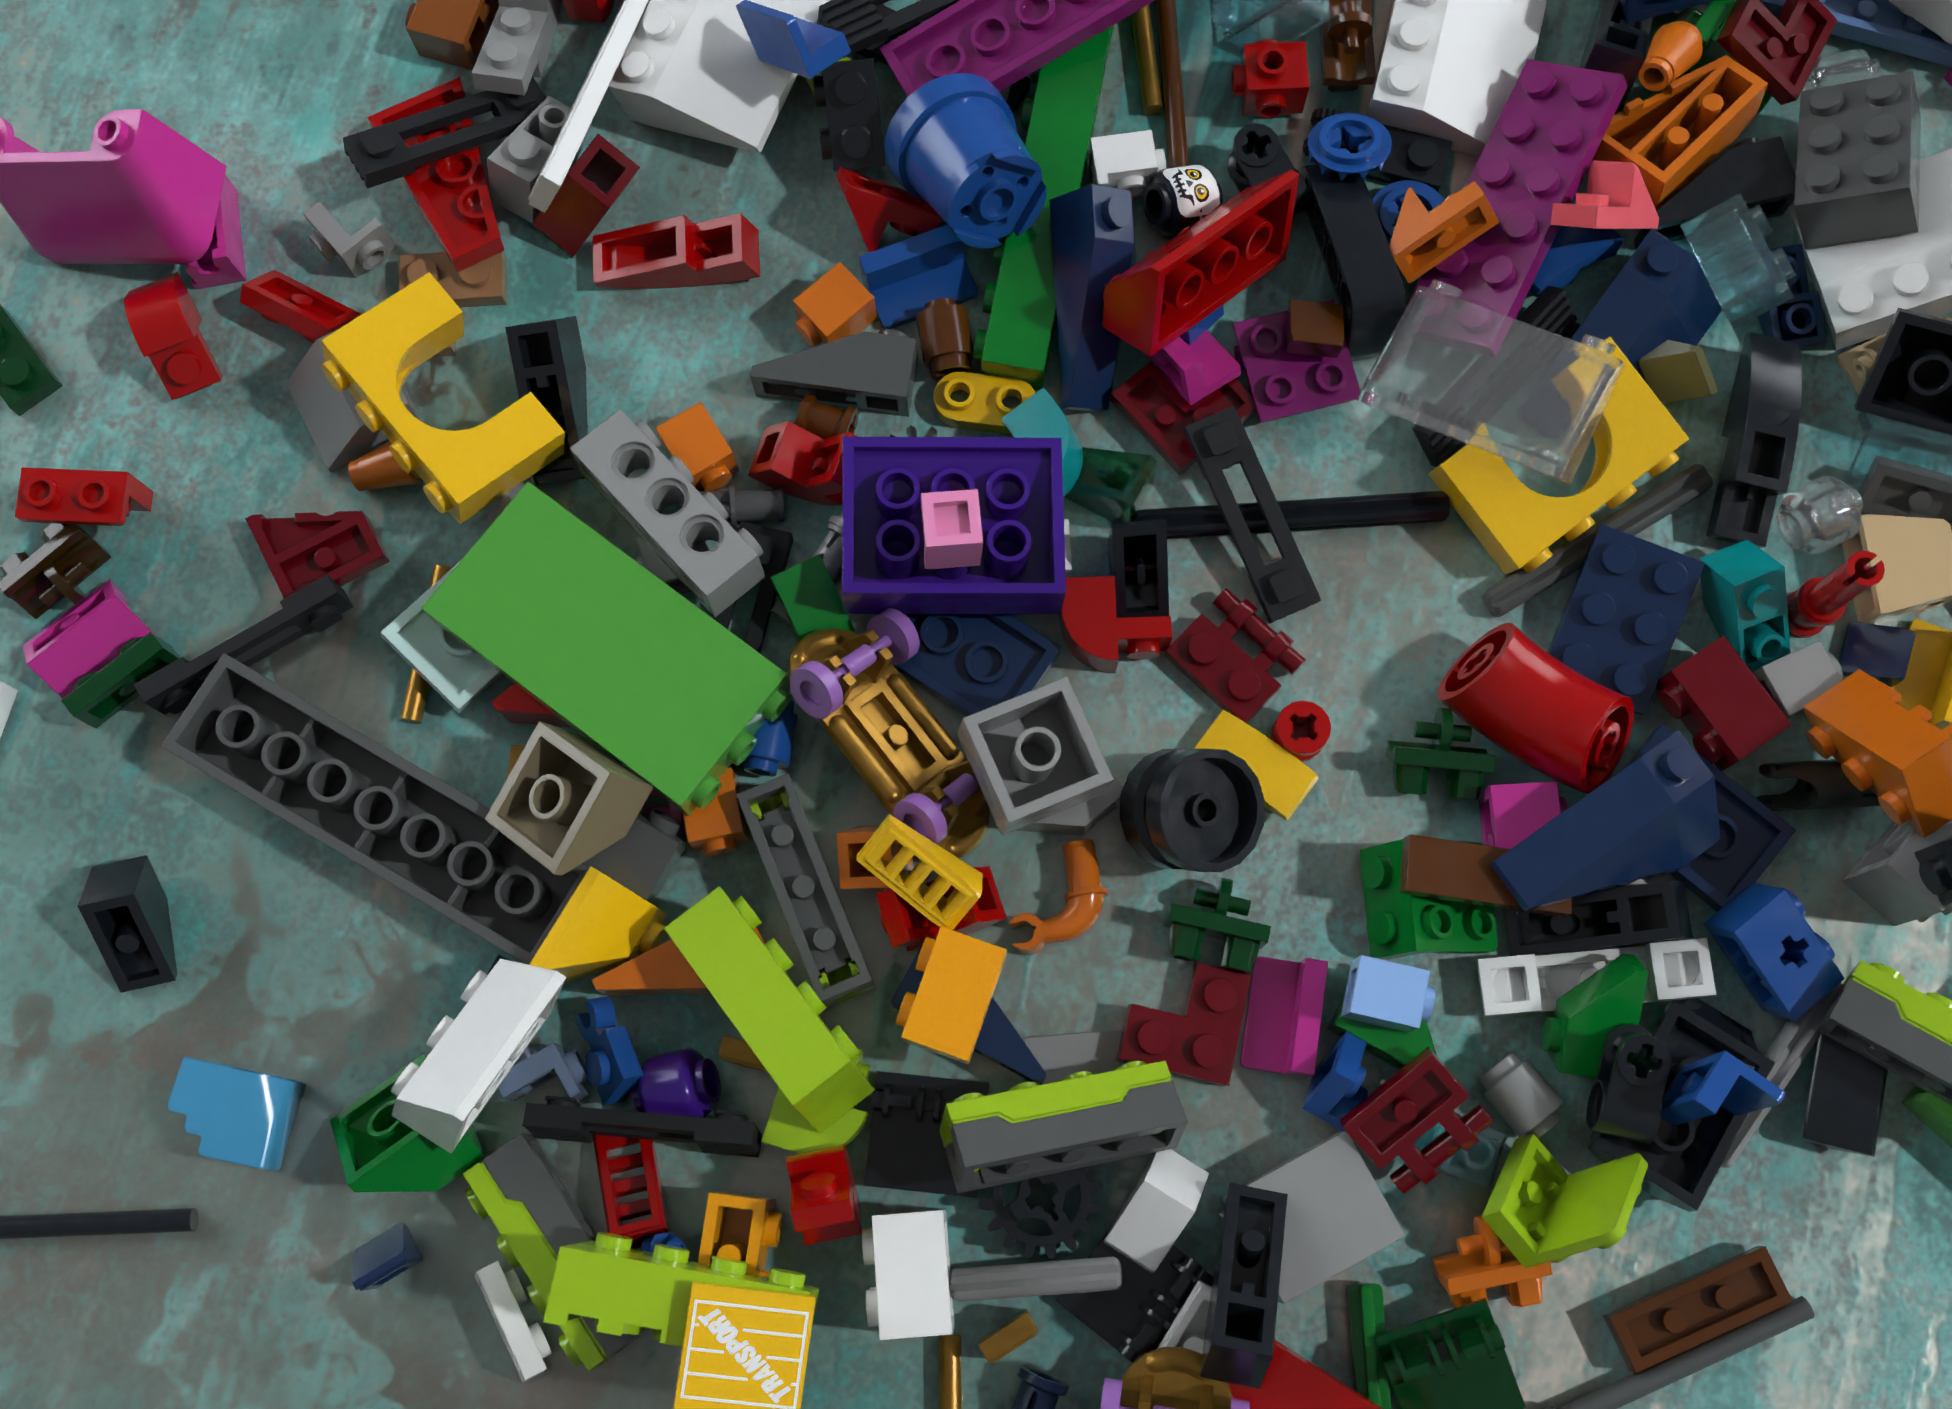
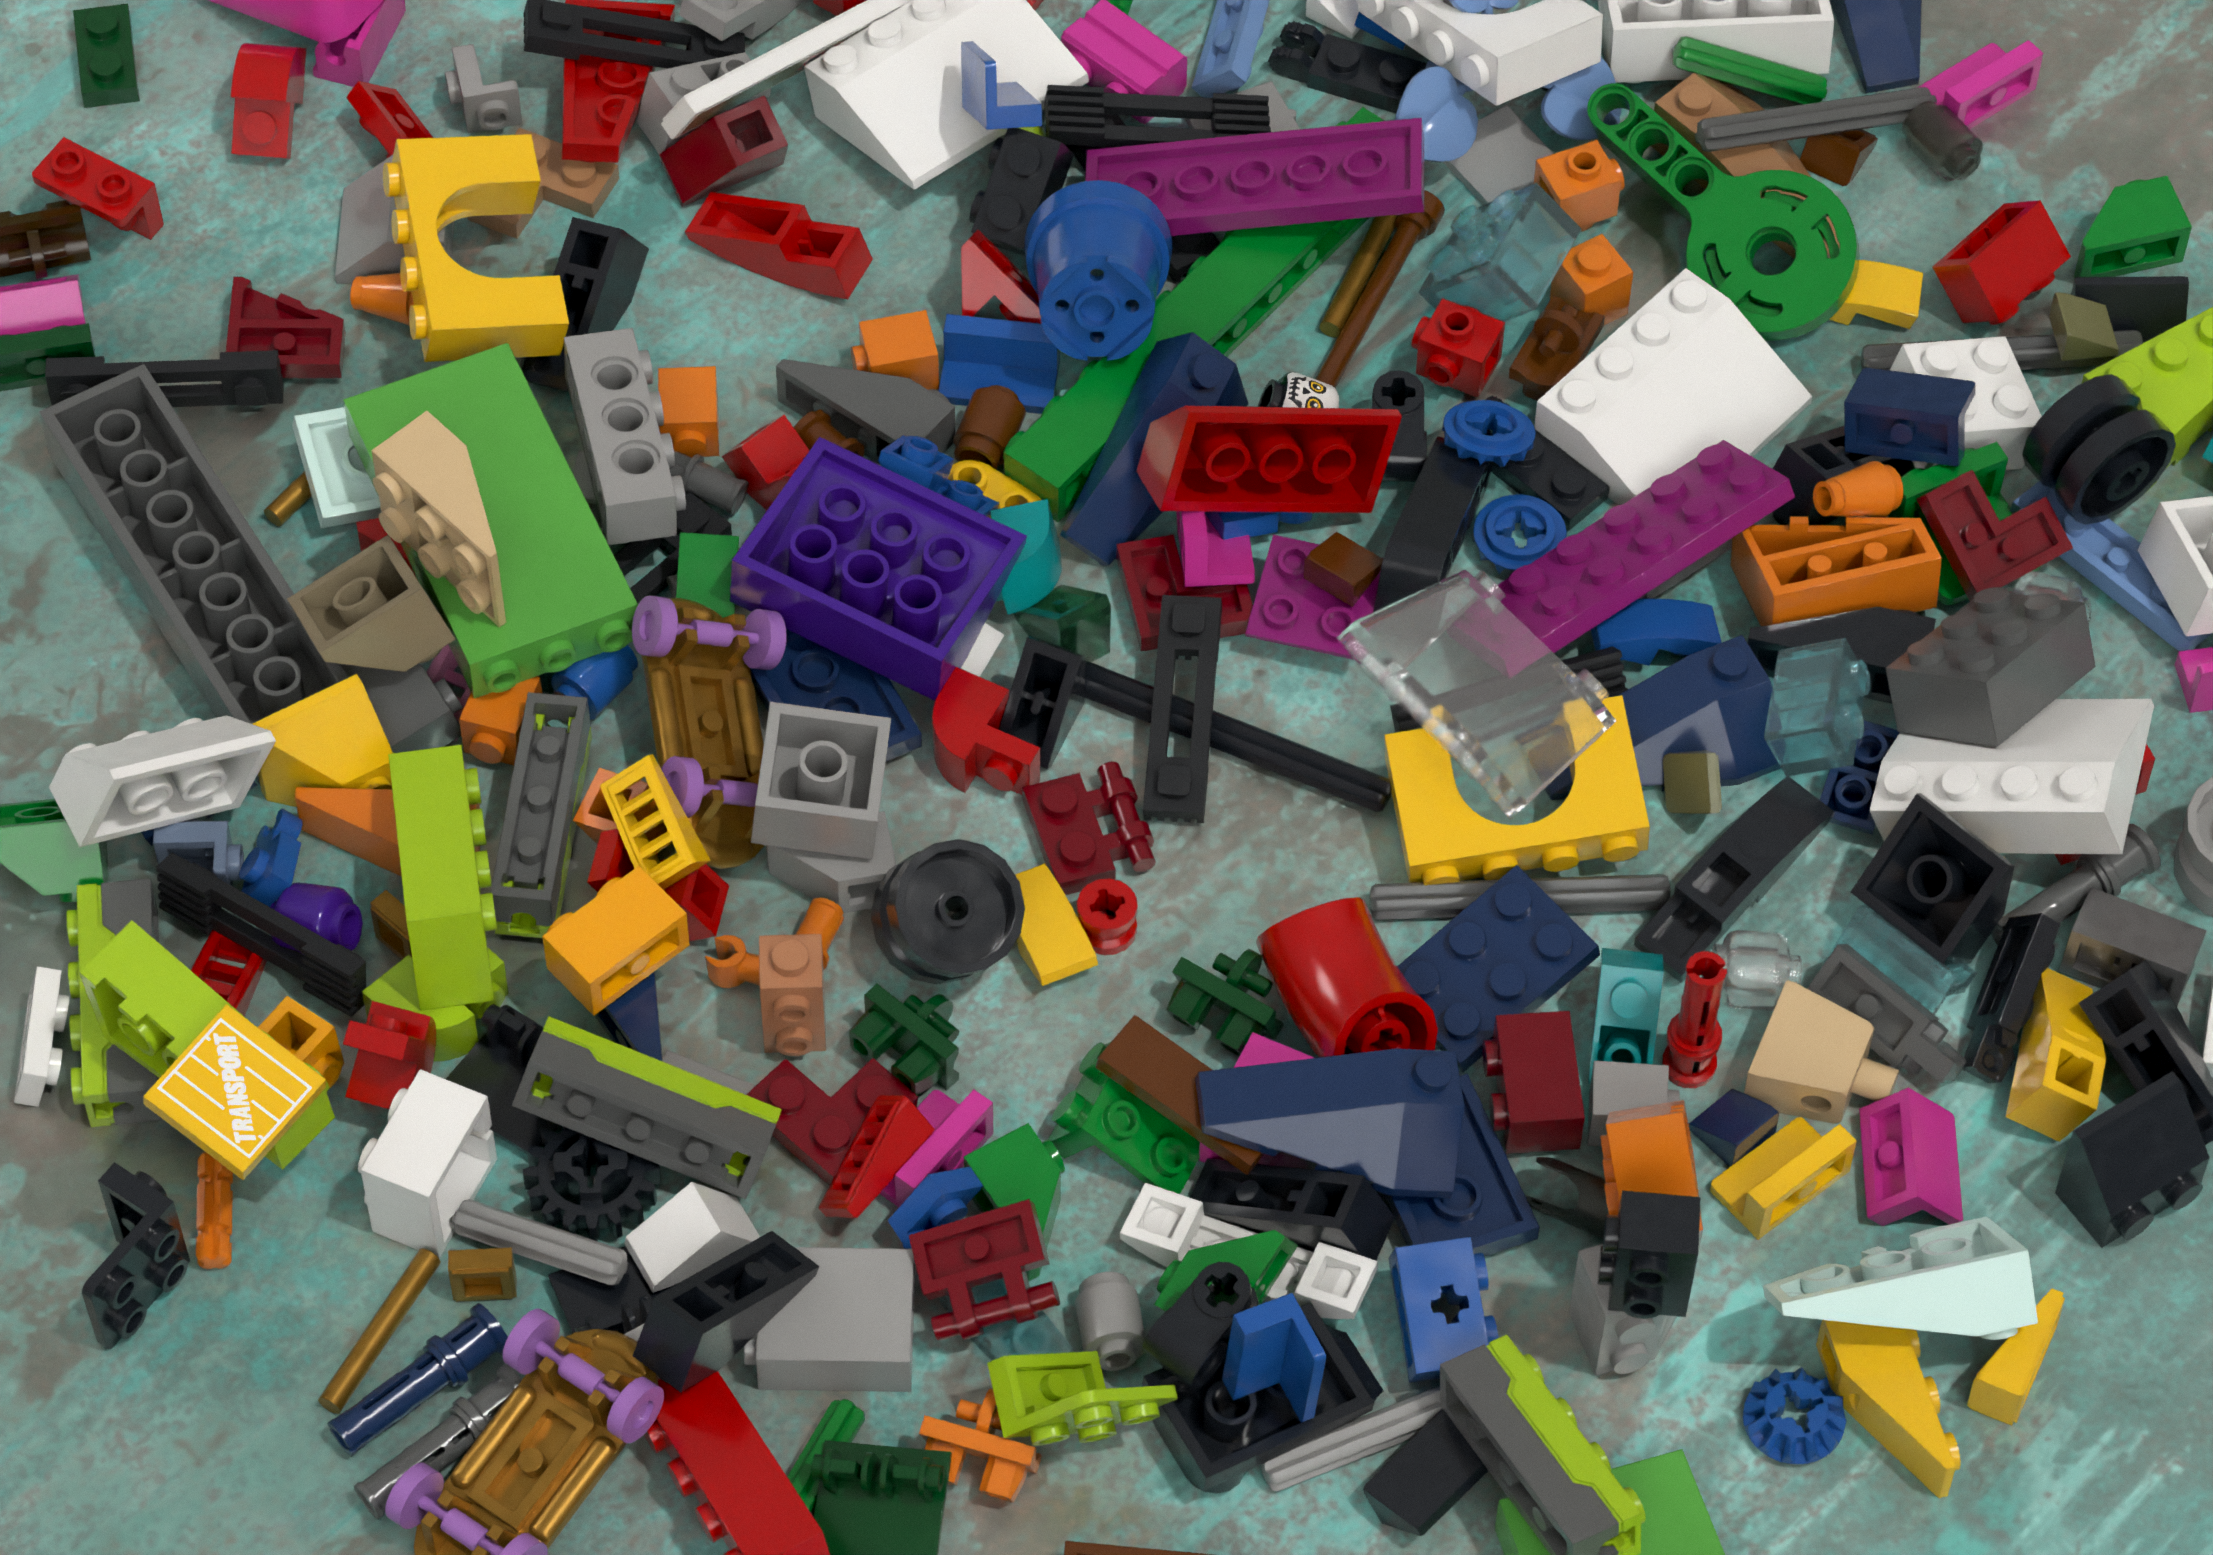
camera: 25 degrees right, 20 degrees down
bright pink panel [921,489,983,569] -> none
white brick [1088,130,1166,199] -> none
light blue brick [1341,955,1435,1033] -> none
orange slope [1389,181,1500,284] -> none
coral slope [1550,160,1659,229] -> none
none -> tan slope [371,411,506,628]
none -> nougat brick [759,934,826,1056]
none -> red slope [818,1095,935,1218]
none -> blue slope [878,435,999,518]

